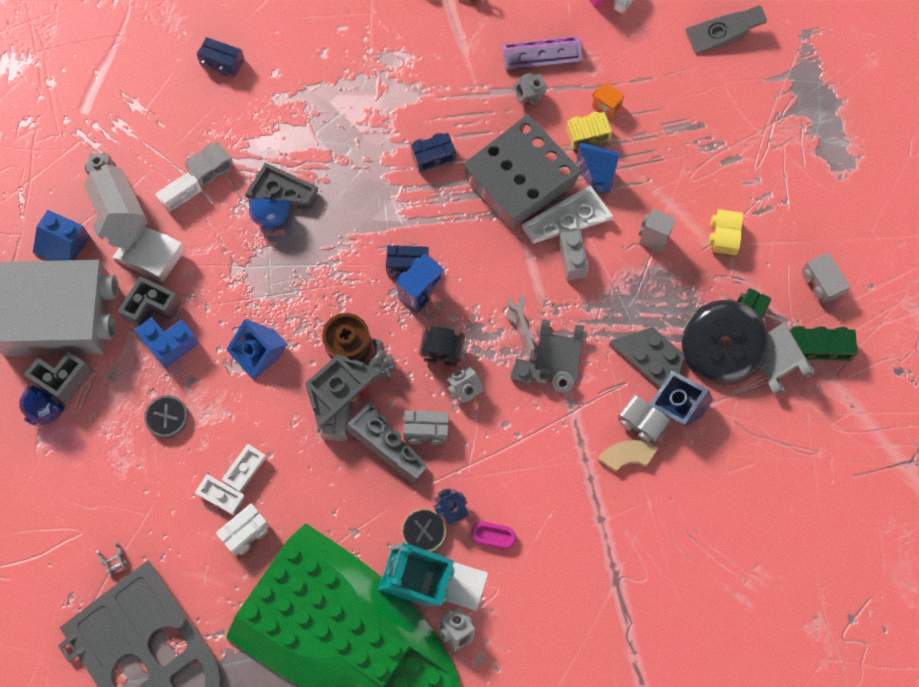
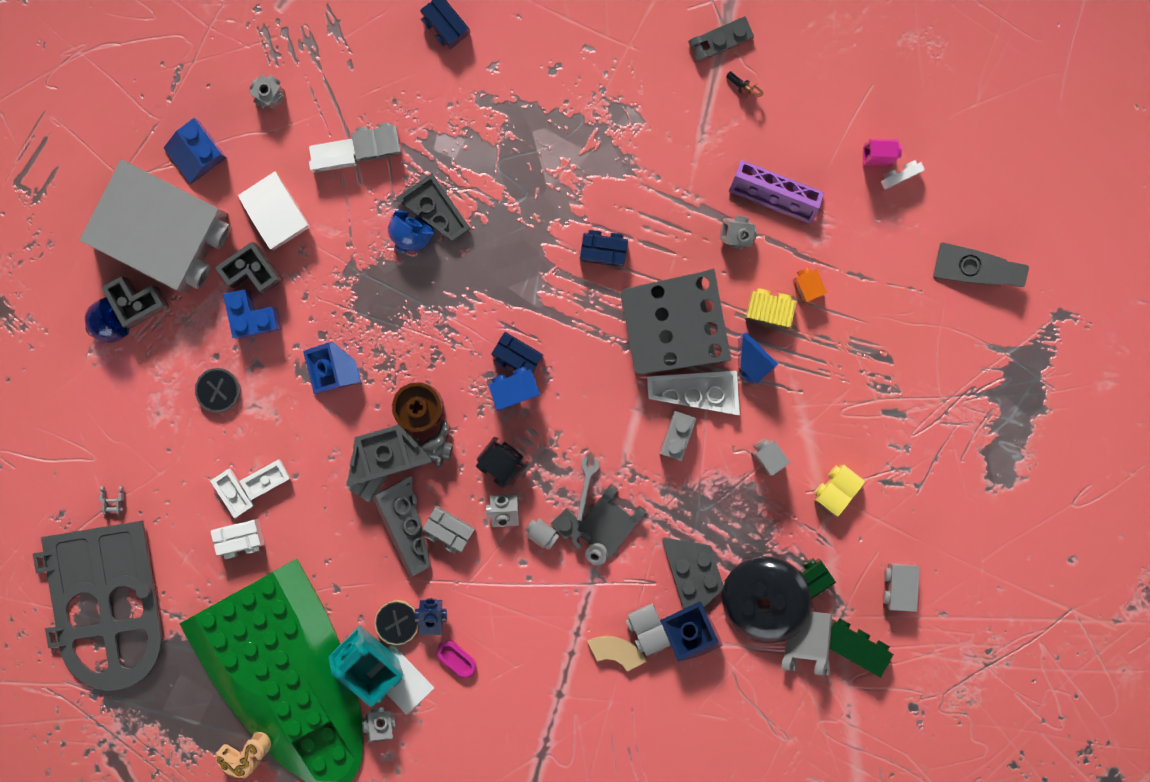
camera: 25 degrees right, 20 degrees up
light grey brick [84,165,148,249] -> none
none -> light grey brick [525,518,559,550]

